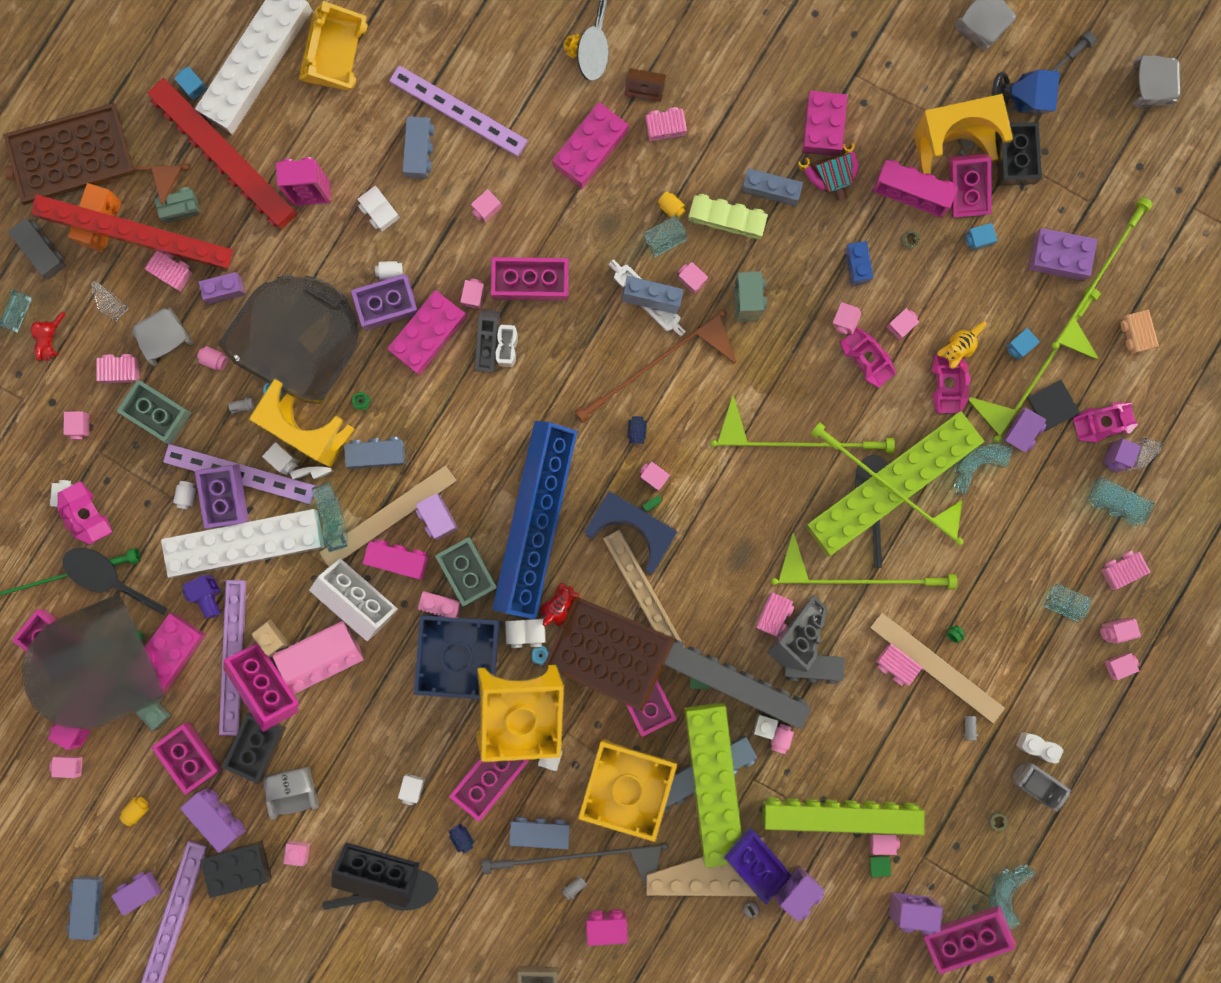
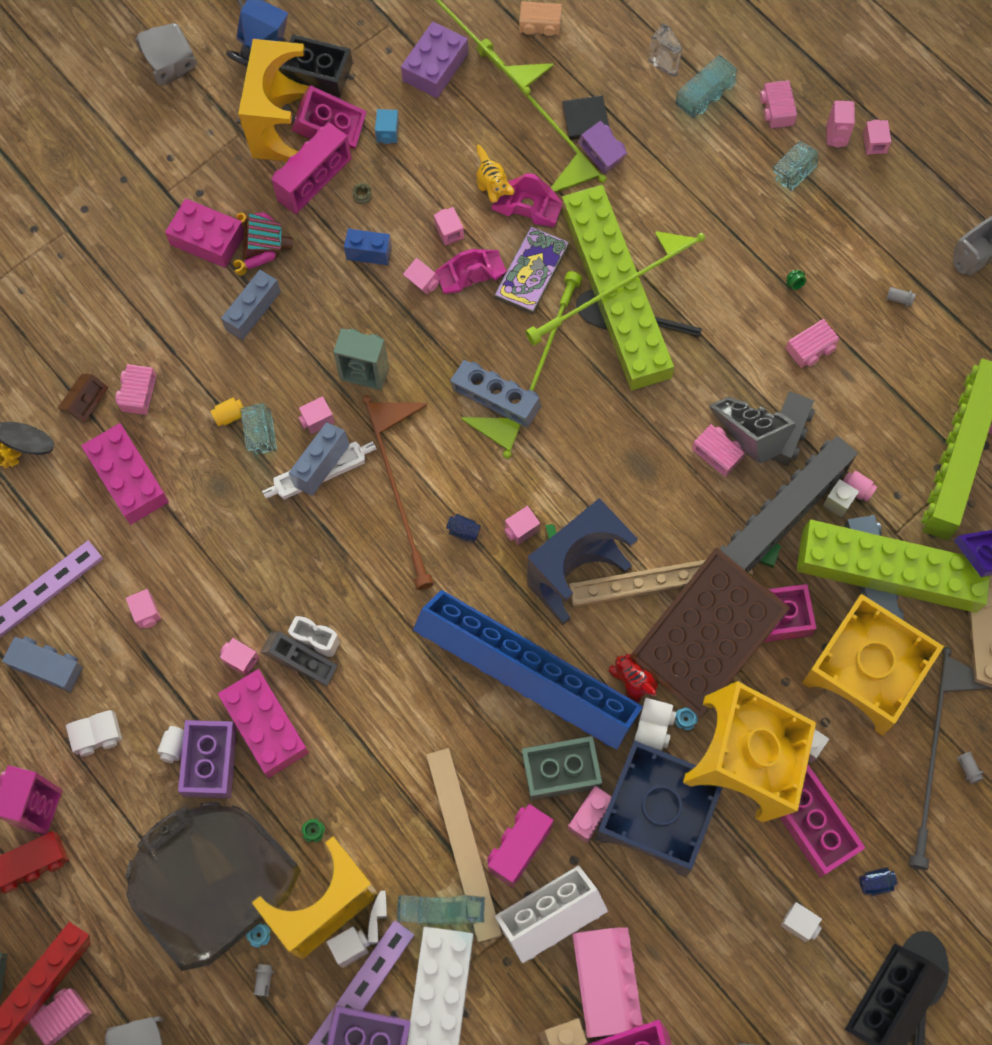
camera: 70 degrees left, 15 degrees down
bright pink brick [197,346,228,371] -> none
medium lavender brick [199,272,245,304] -> none
sand blue brick [344,437,406,469] -> none
lavender brick [415,493,459,540] -> none
dark pink brick [491,257,569,301] -> none
sand blue brick [509,816,570,849] -> none
yellowish green brick [688,194,768,240] -> none
lime piece [771,533,957,589] -> none
tan tile [869,613,1005,723] -> none
clear light blue arch [954,444,1013,495] -> none
dark azure brick [1006,328,1040,360] -> none
white brick [1016,732,1063,763] -> none
dark pink piece [1072,402,1138,443] -> none
medium lavender brick [1103,439,1141,472] -> none
none -> sand blue brick [450,360,541,428]
none -> tile [494,226,569,315]

